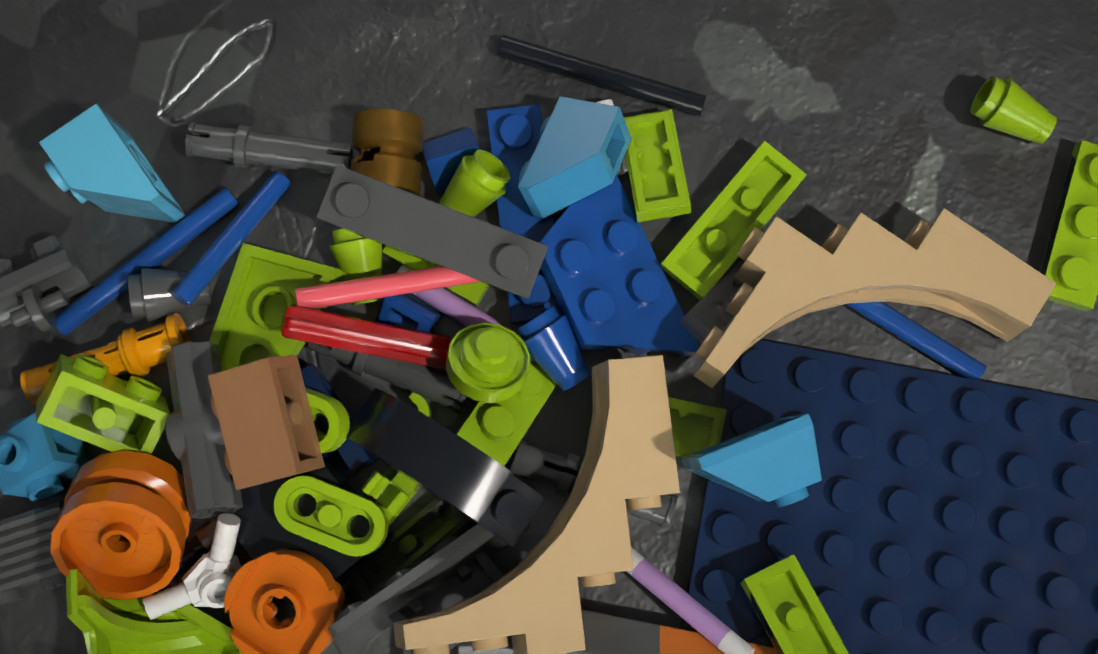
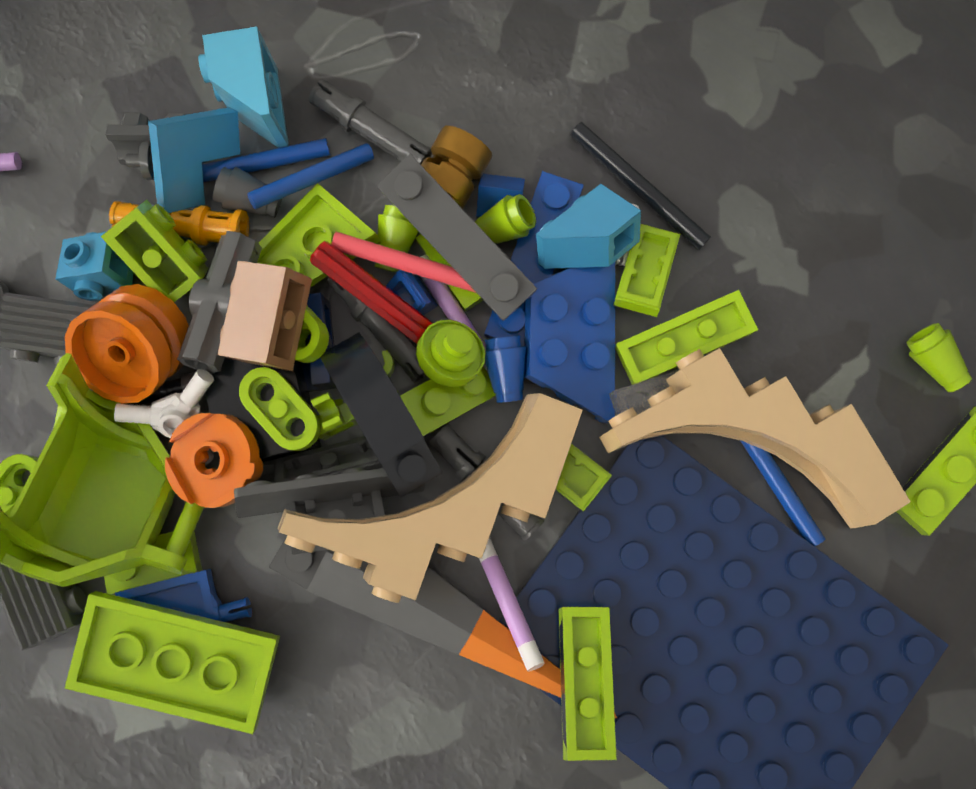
camera: 30 degrees right, 0 degrees up
dark azure slope [681,414,822,508] -> none
none -> dark azure tile [148,107,240,213]

